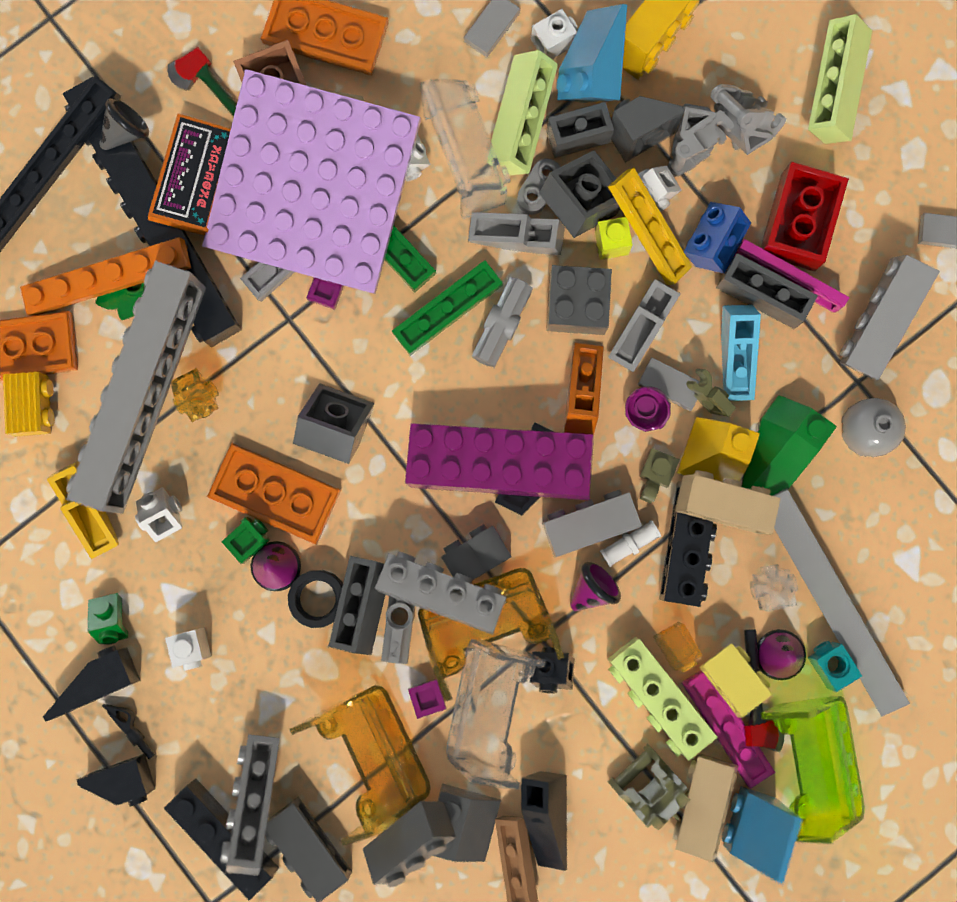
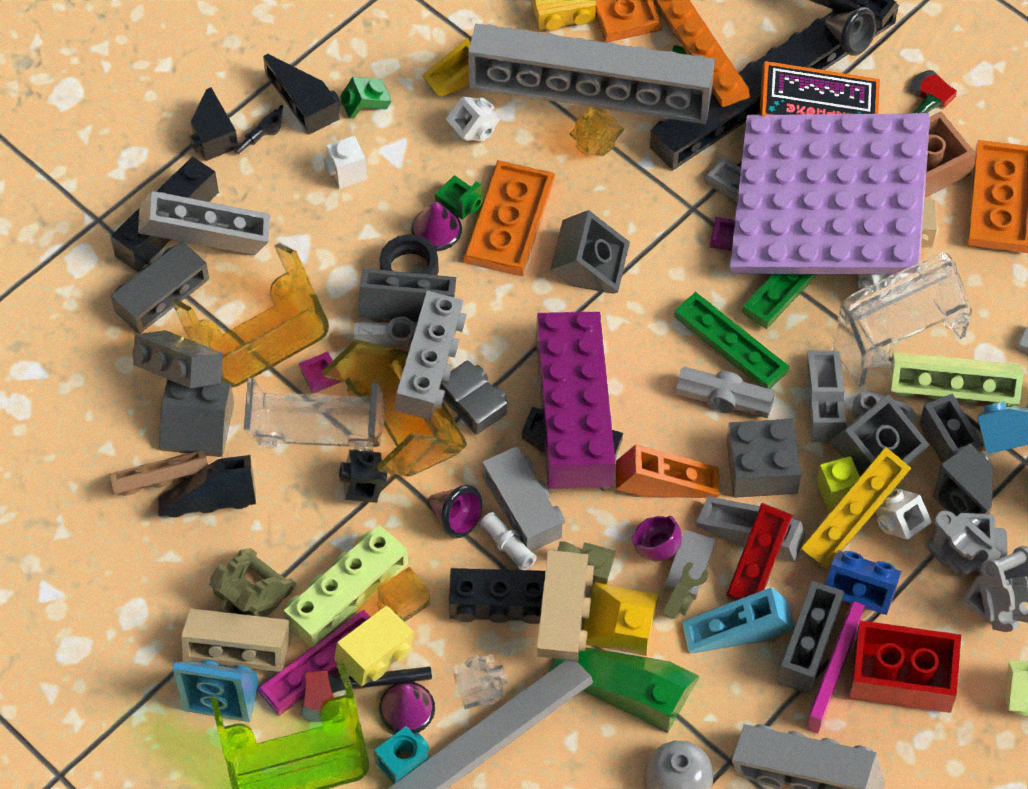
camera: 80 degrees right, 25 degrees down
none -> red tile [726,503,793,600]

